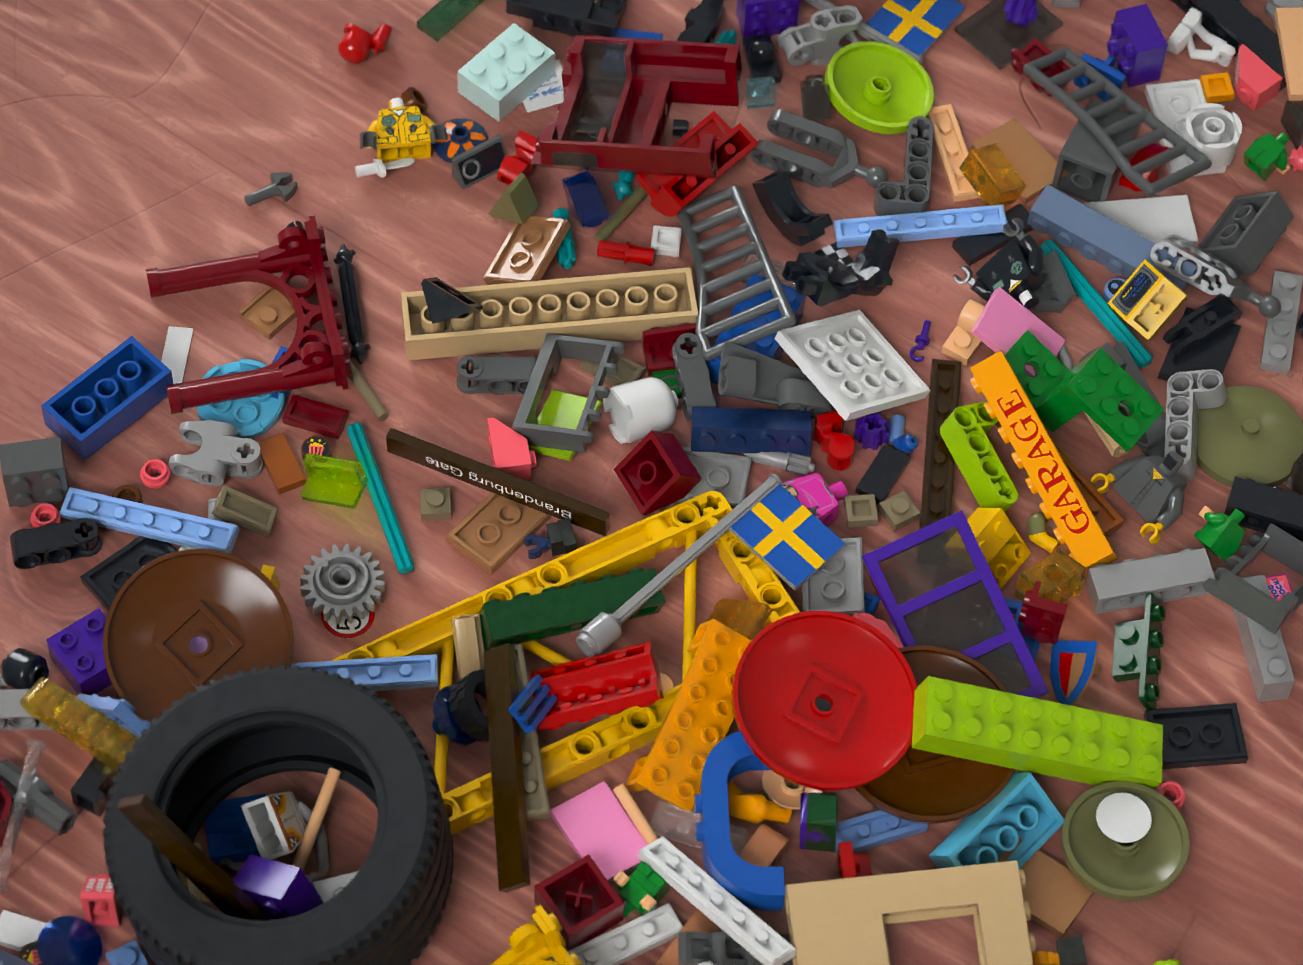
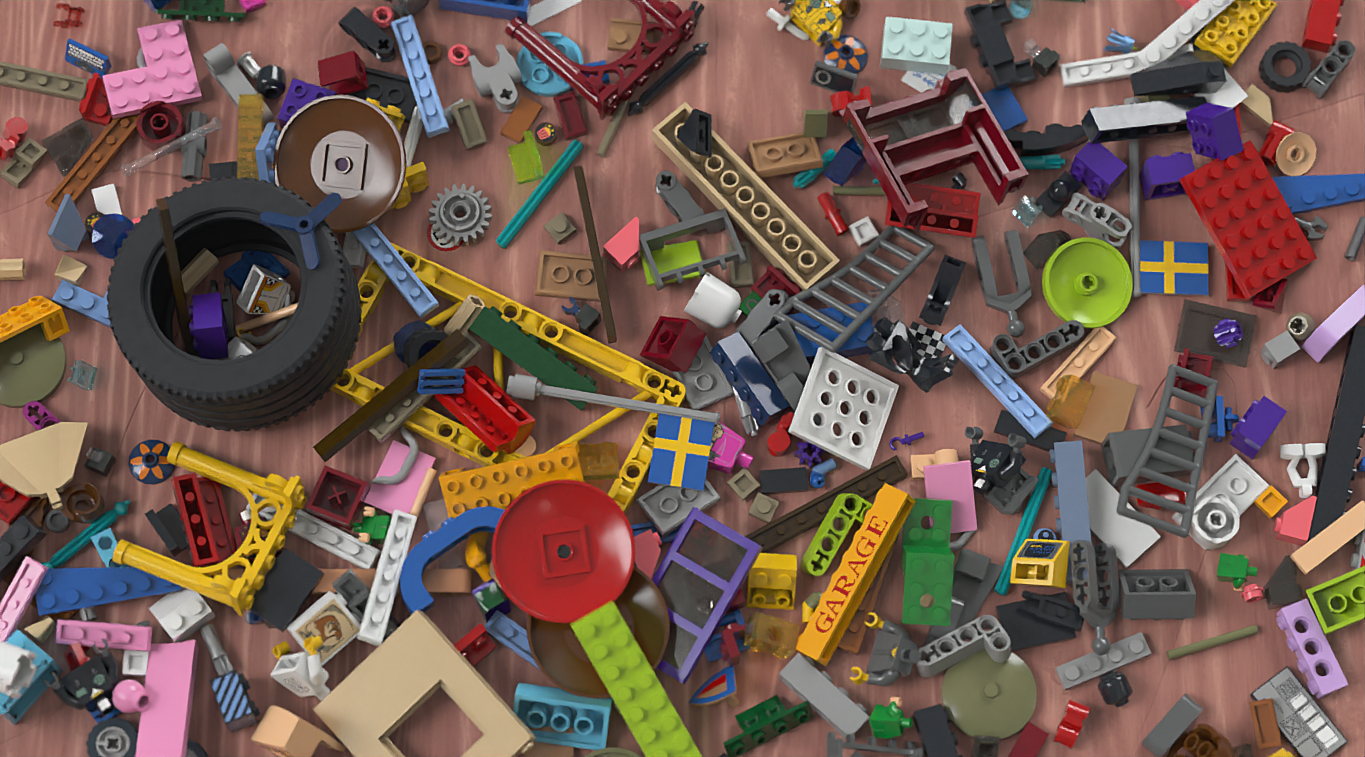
camera: 55 degrees right, 15 degrees up
none -> dark blue piece [260,192,342,270]
none -> dark red piece [318,50,368,95]
none -> light grey animal [372,426,419,485]

